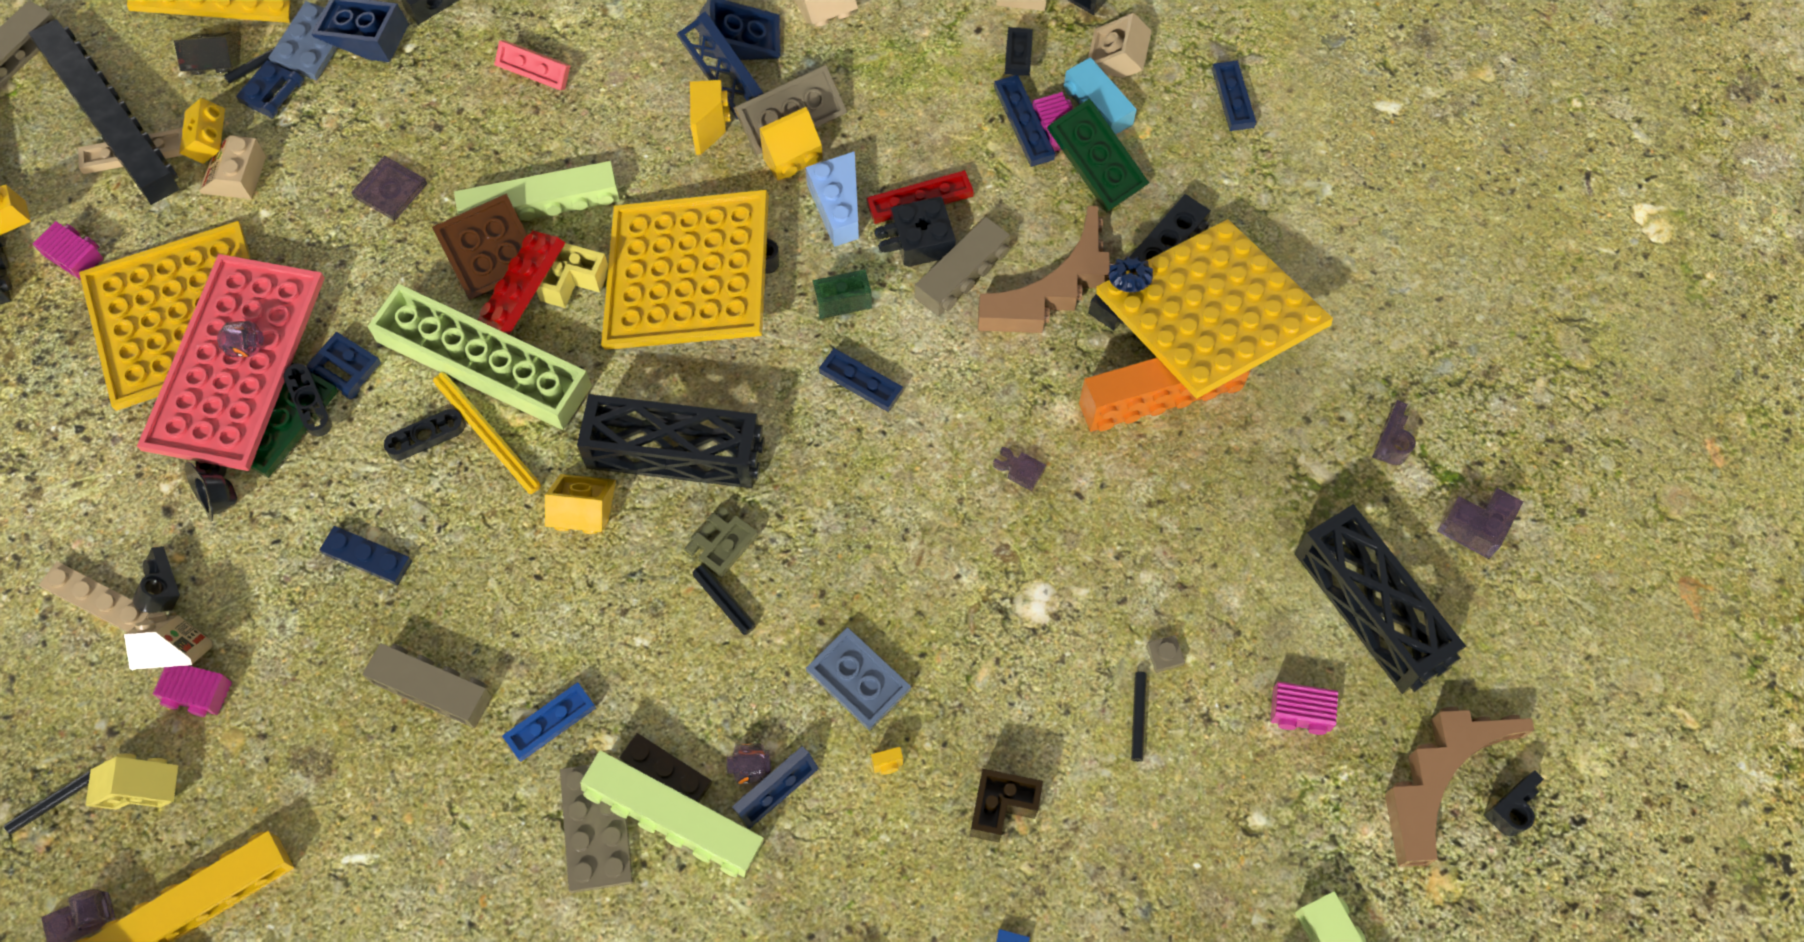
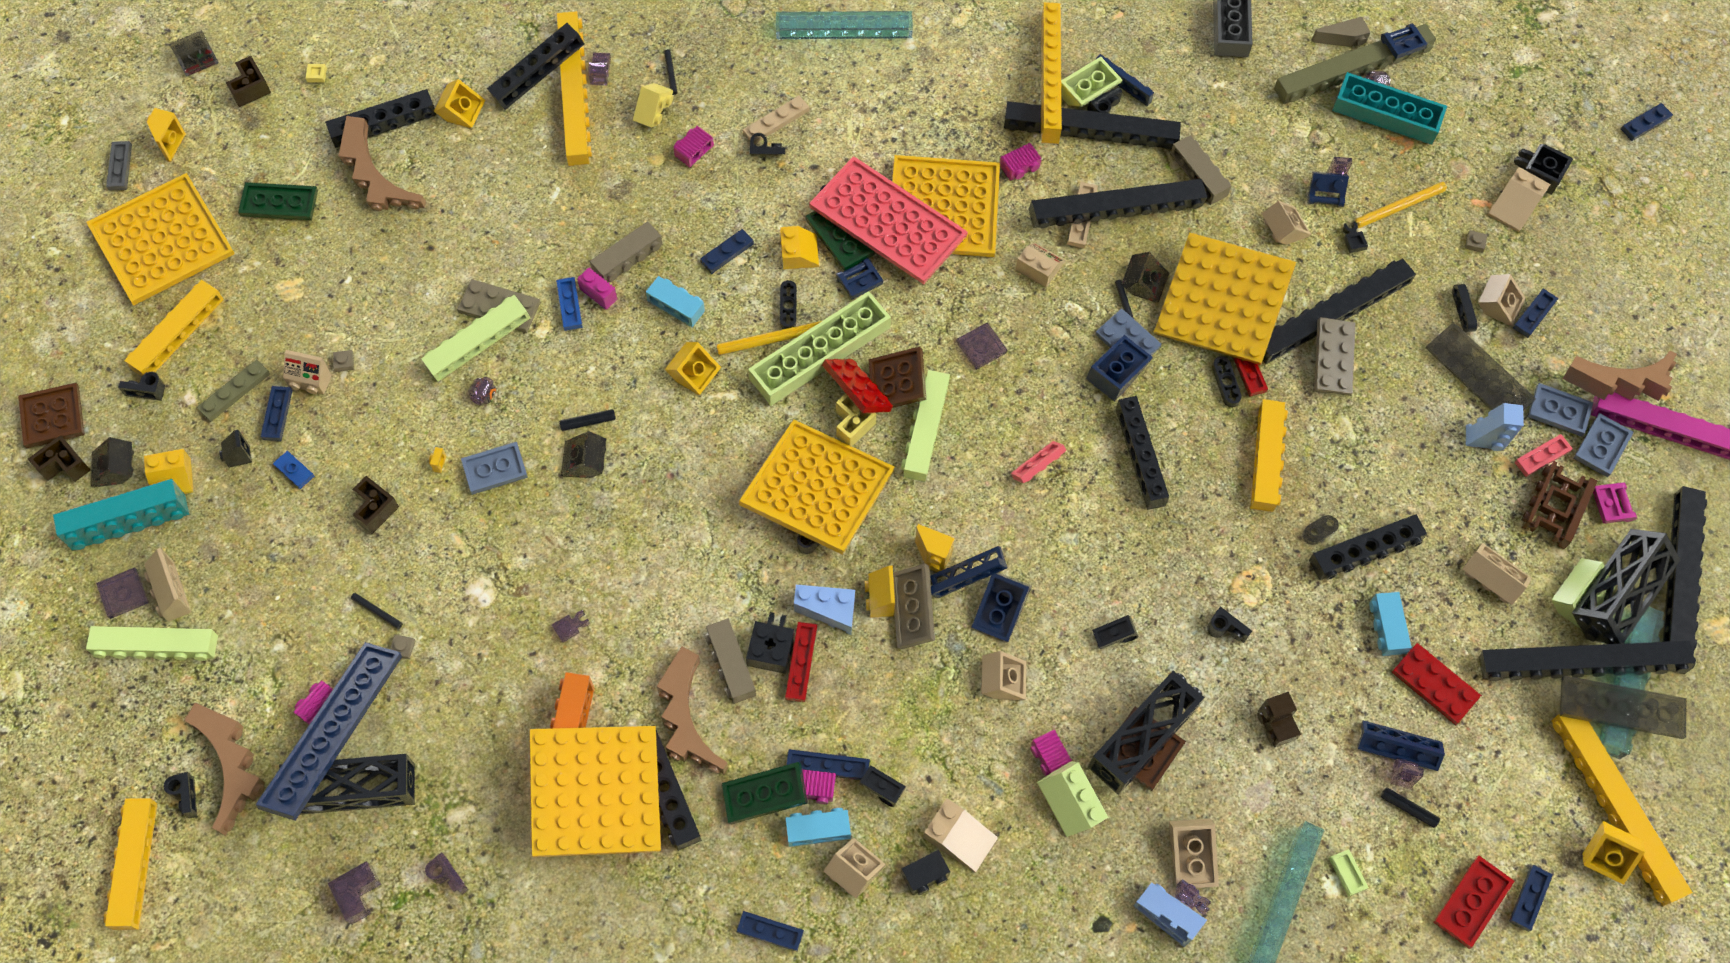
camera: 115 degrees right, 0 degrees up
slope [124,612,213,670] -> none
yellow brick [179,97,225,164] -> none
black piece [185,461,237,522] -> none
head [217,321,264,357] -> none
dark blue plate [236,60,305,118] -> none
black beam [284,363,332,437] -> none
black piece [577,394,765,488] -> none
dark brown plate [619,733,712,803] -> none
olive plate [684,507,758,578] -> none
dark blue plate [732,746,819,830] -> none
clear green brick [812,269,872,319] -> none
dark blue plate [819,348,903,413] -> none
dark blue gear [1109,256,1153,292] -> none
none -> yellow brick [104,798,158,930]
none -> dark blue plate [256,642,402,821]
none -> clear smoke slope [561,431,607,478]
none -> dark pink brick [577,268,617,310]
none -> medium azure brick [646,276,705,327]
none -> yellow slope [780,226,819,269]

